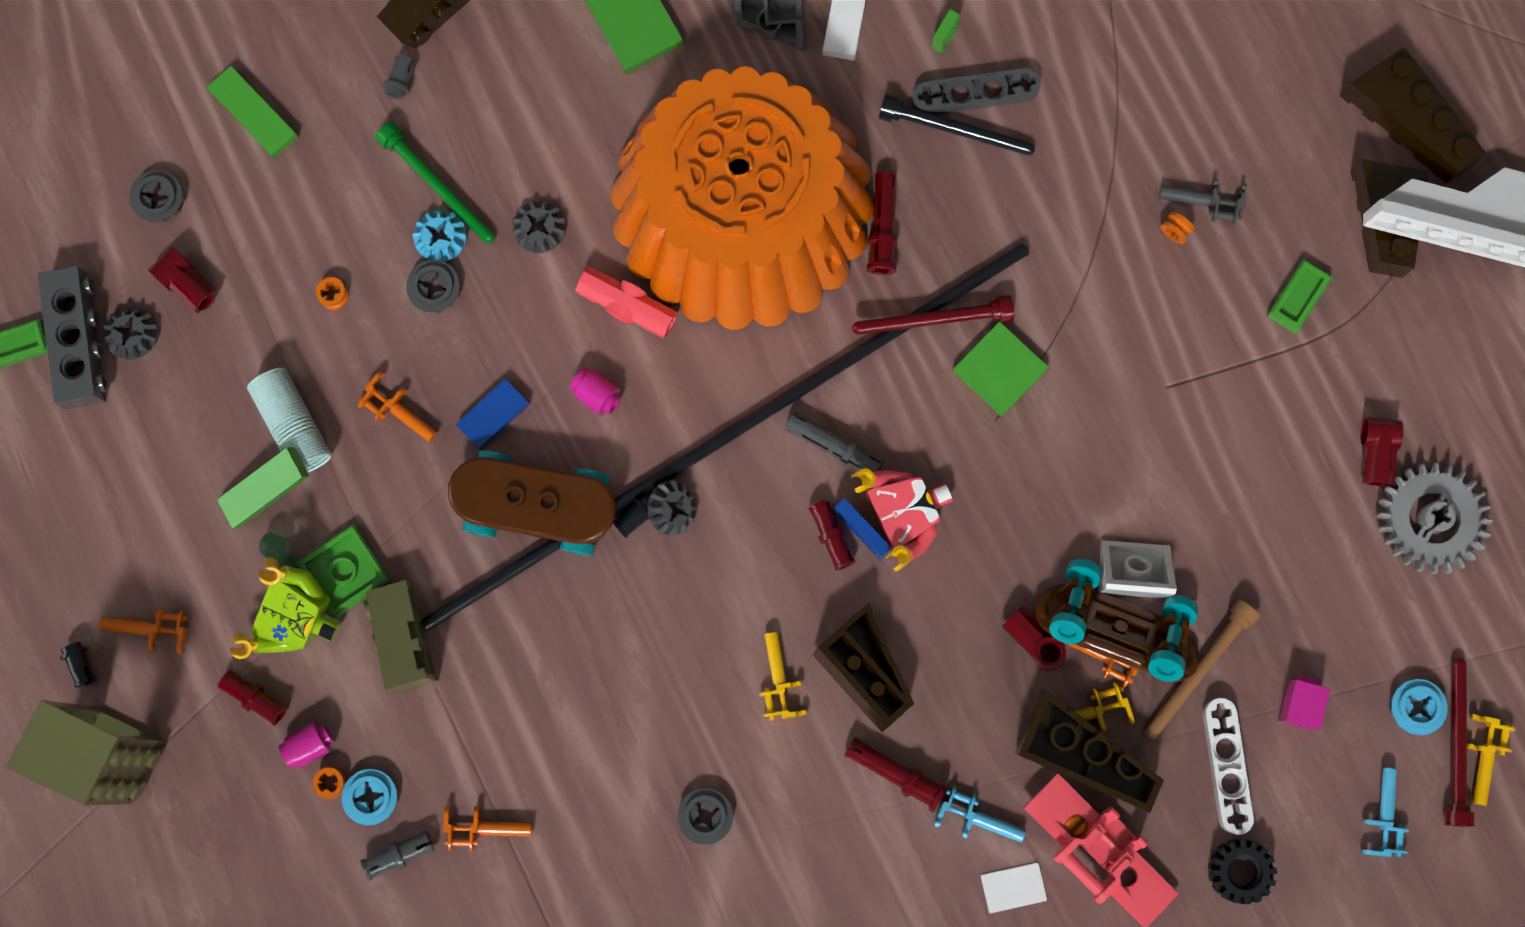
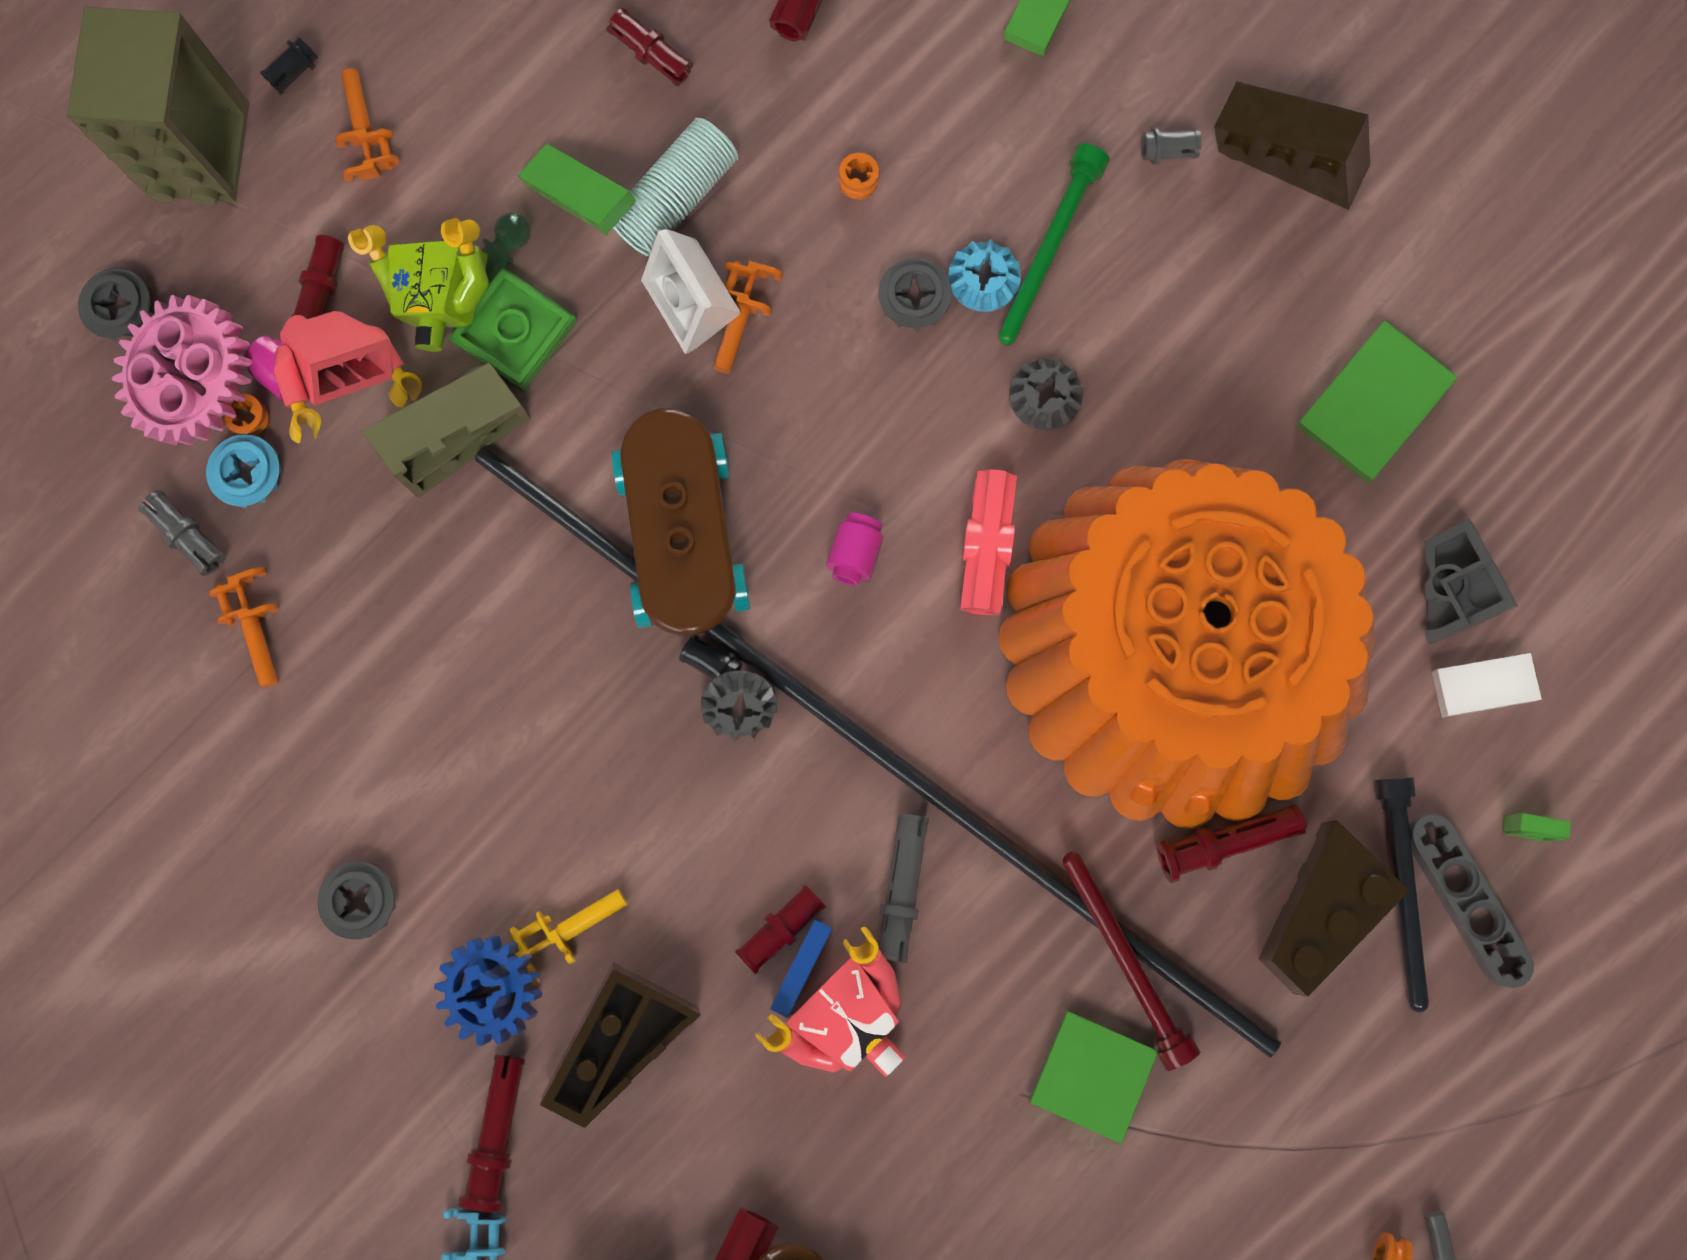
camera: 70 degrees right, 0 degrees up
blue tile [456,378,530,451] -> none
none -> dark grey gear [78,268,154,341]
none -> bright pink gear [112,295,252,446]
none -> coral torso [274,311,422,443]
none -> blue gear [434,936,543,1046]
none -> dark red pin [606,8,693,86]
none -> white slope [641,229,741,354]
none -> dark brown wedge [1259,820,1410,997]

